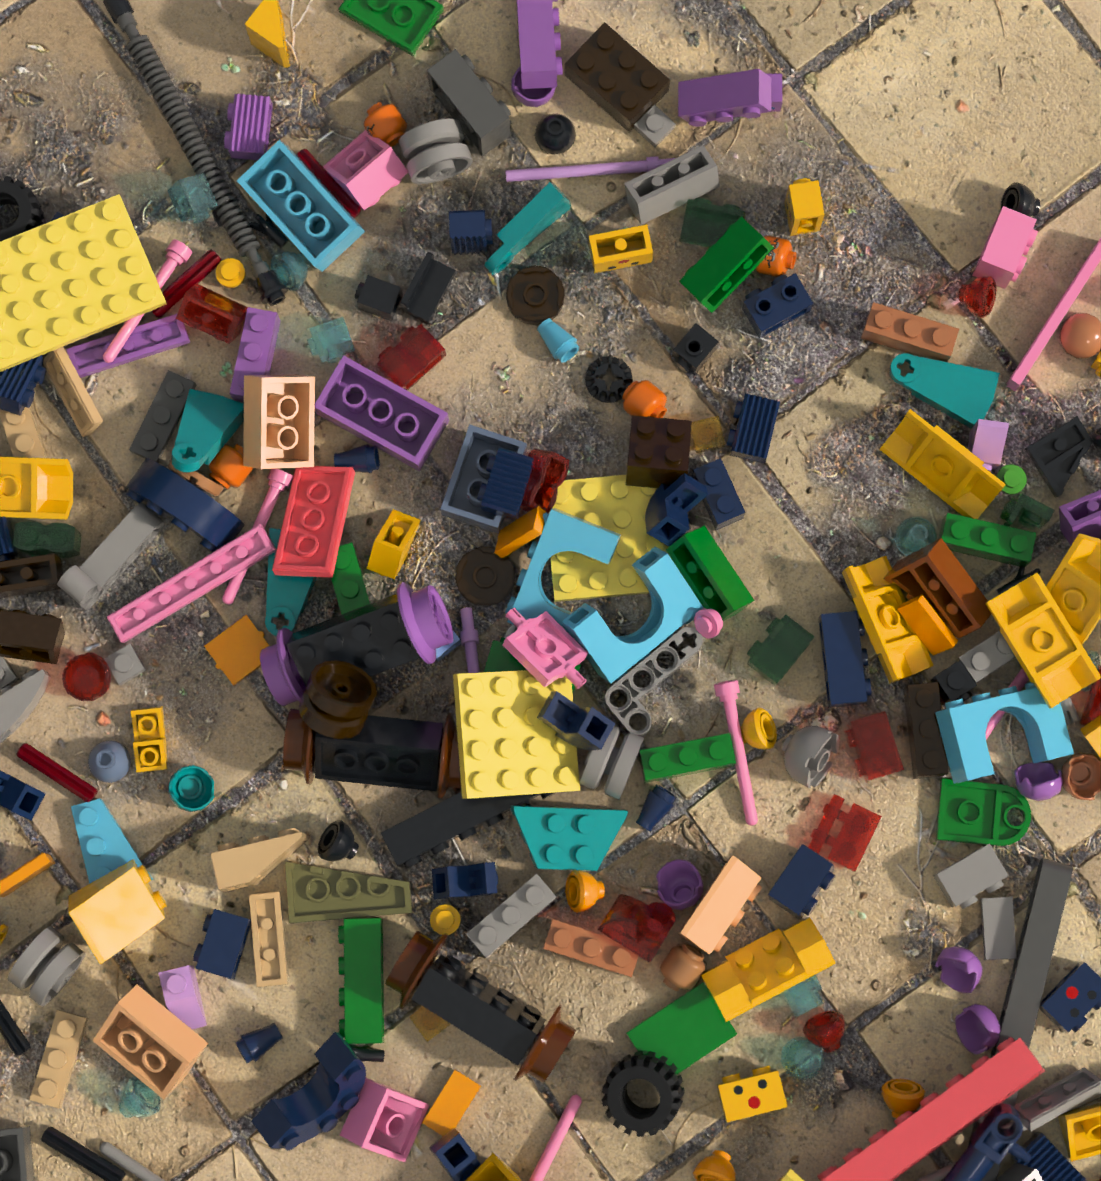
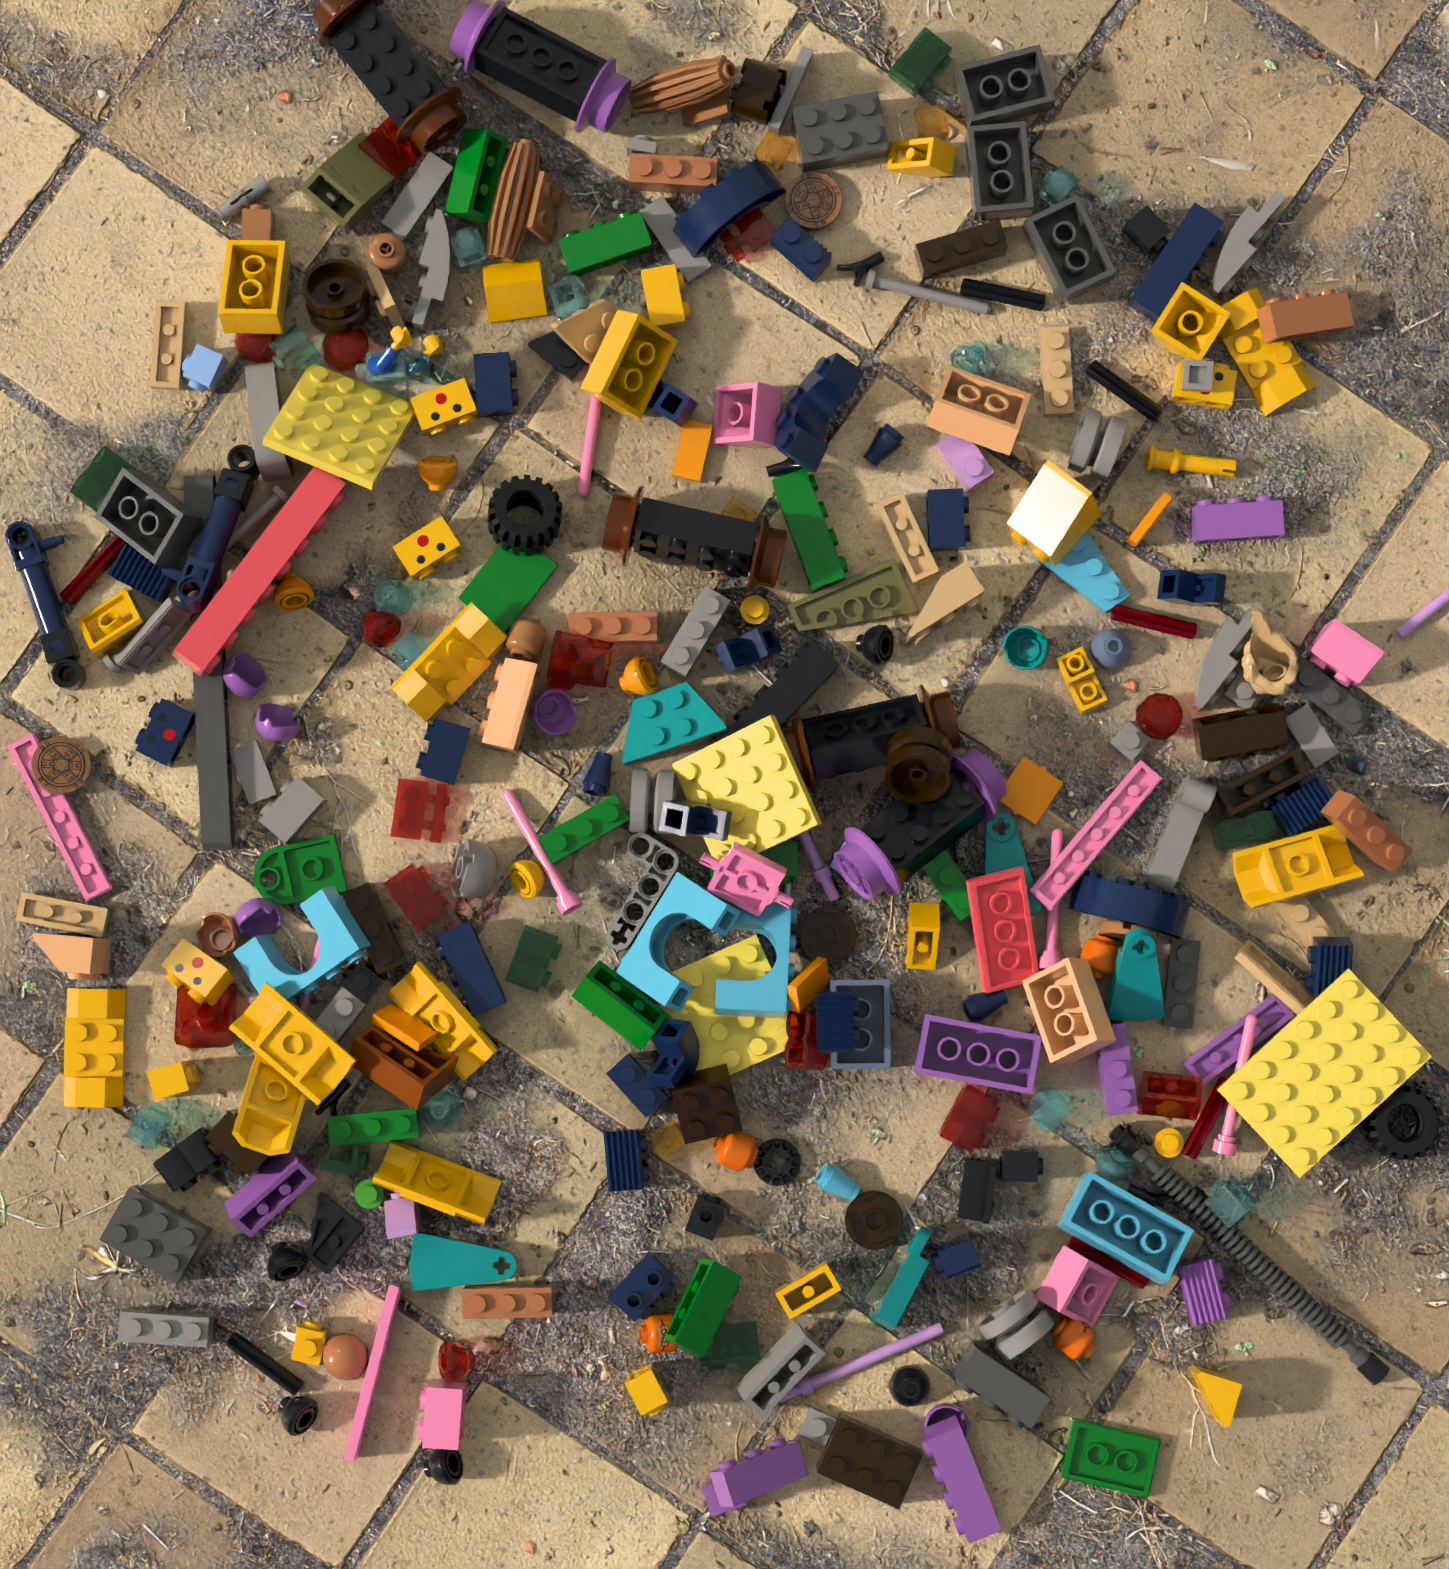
camera: 160 degrees right, 5 degrees up
bright pink plate [694,609,723,639] -> none

